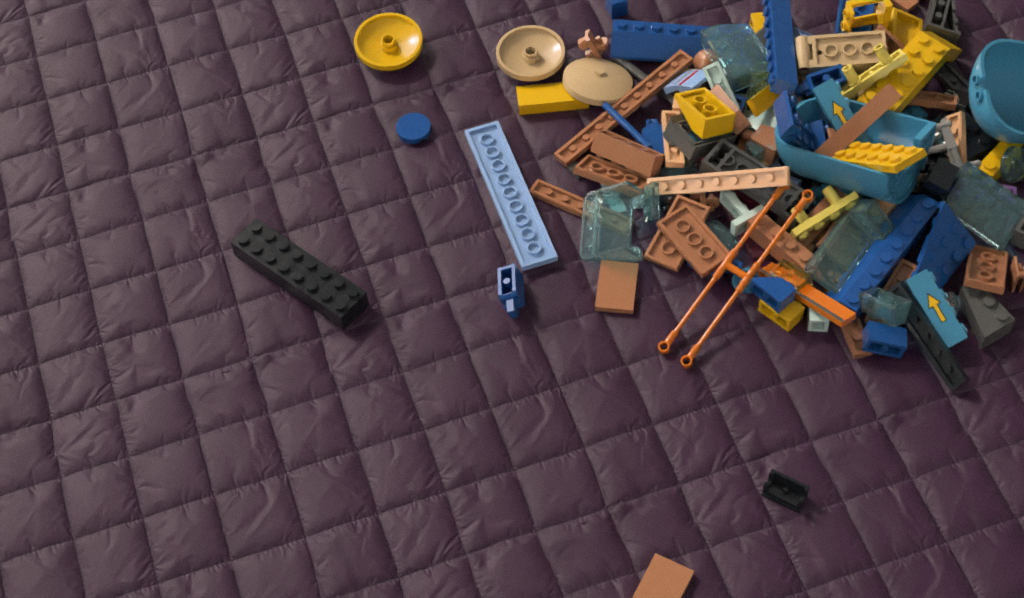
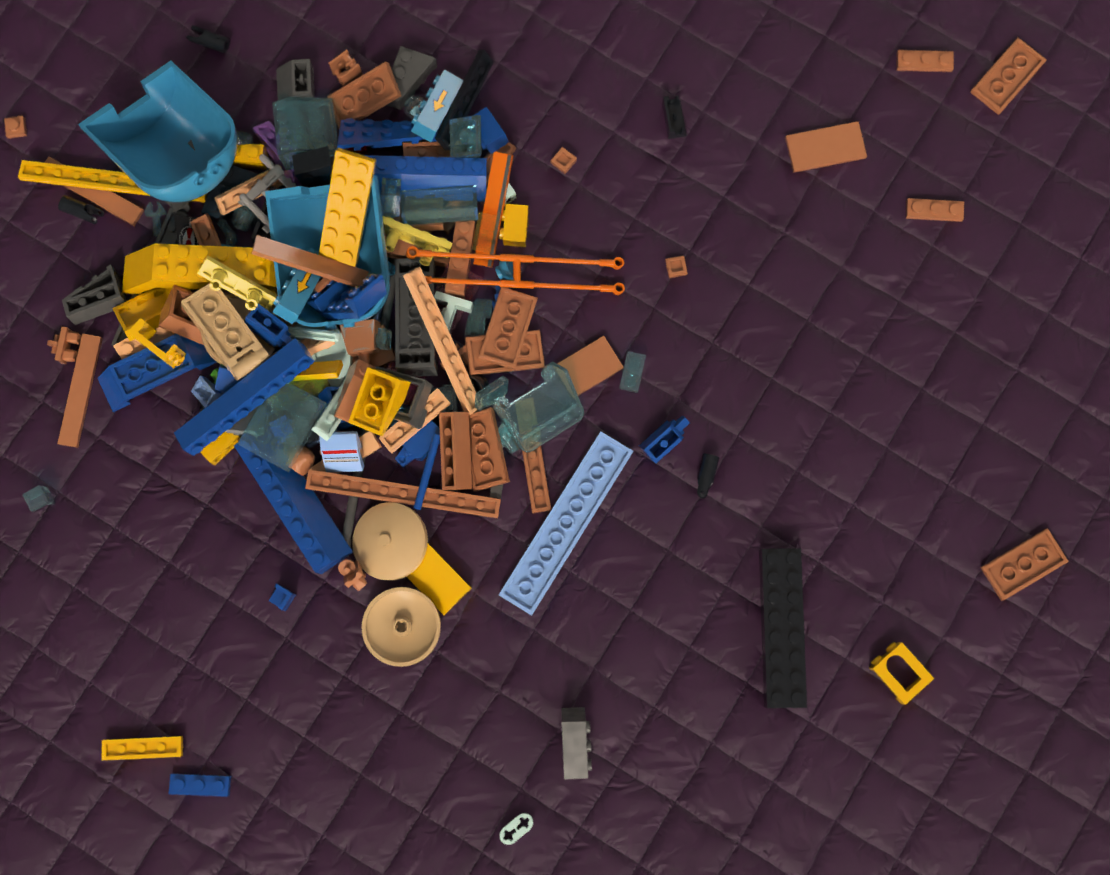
camera: 130 degrees left, 25 degrees up
yellow dish [354,13,423,71] -> none
blue tile [396,113,431,144] -> none
blue slope [750,277,796,314] -> none
none -> light aqua beam [500,813,533,845]
none -> nougat plate [551,147,577,174]
none -> wedge [561,707,592,779]
none -> clear light blue plate [619,351,646,393]
none -> nougat tile [665,255,688,278]
none -> black piece [697,453,719,499]
none -> yellow panel [869,642,934,705]
none -> nougat tile [980,528,1069,601]

